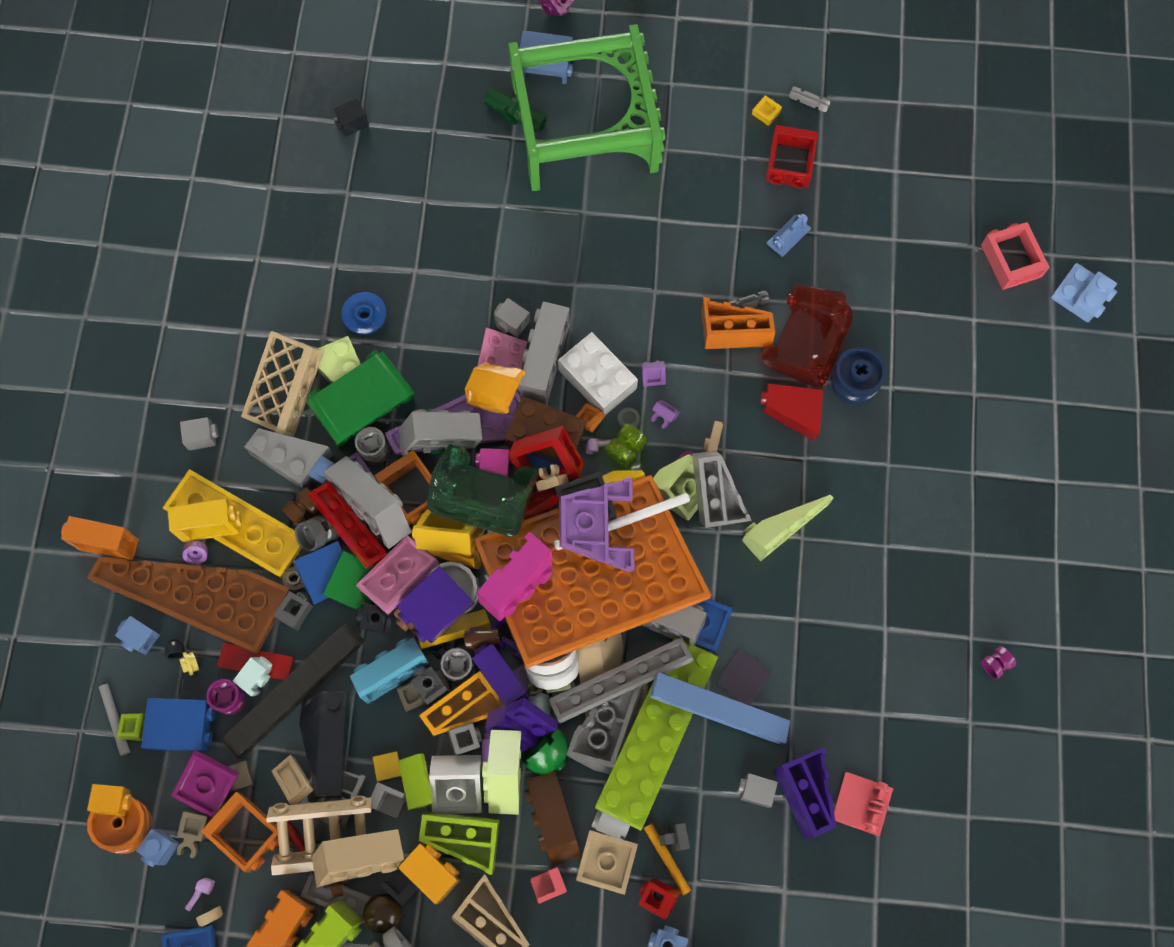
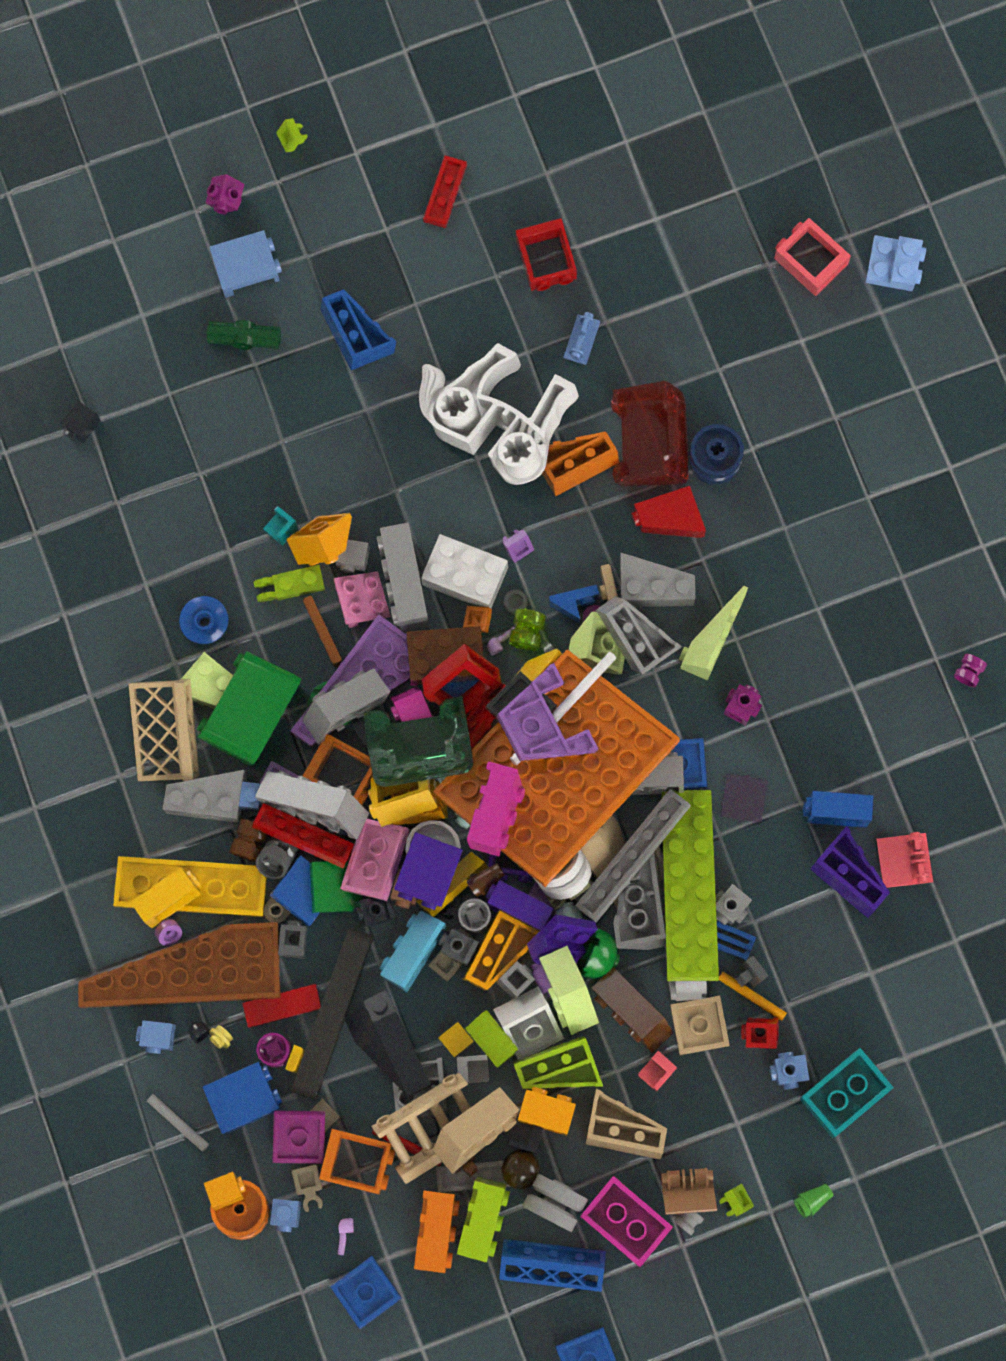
camera: 20 degrees left, 5 degrees up
orange window [61,516,139,561] -> none
lime slope [117,713,145,741] -> none
light grey brick [180,417,219,451] -> none
tan tile [196,906,223,927] -> none
light aqua brick [233,656,273,696] -> none
tan tile [272,754,314,805] -> none
light grey wheel [355,427,389,465] -> none
light orange slope [465,362,526,414] -> none
bright green arch [509,24,665,191] -> none
tan tile [536,464,569,491] -> none
medium blue tile [650,672,790,745] -> none
medium lavender tile [651,400,681,429] -> none
dark grey axle [729,291,769,309] -> none
light grey brick [737,774,778,808] -> none
yellow tile [752,95,782,126] -> none
light grey axle [789,86,830,112] -> none
none -> lime hinge [253,565,325,602]
none -> teal panel [263,506,298,546]
none -> yellow tile [285,1045,305,1074]
none -> light orange slope [287,513,352,566]
none -> dark orange tile [303,595,343,669]
none -> blue wedge [320,289,396,371]
none -> white animal [419,343,579,485]
none -> red tile [423,155,467,228]
none -> blue slope [549,585,599,623]
none -> light grey wedge [620,553,695,607]
none -> light grey brick [716,884,752,926]
none -> blue tile [717,921,756,961]
none -> magenta brick [724,684,762,726]
none -> blue window [803,791,873,828]

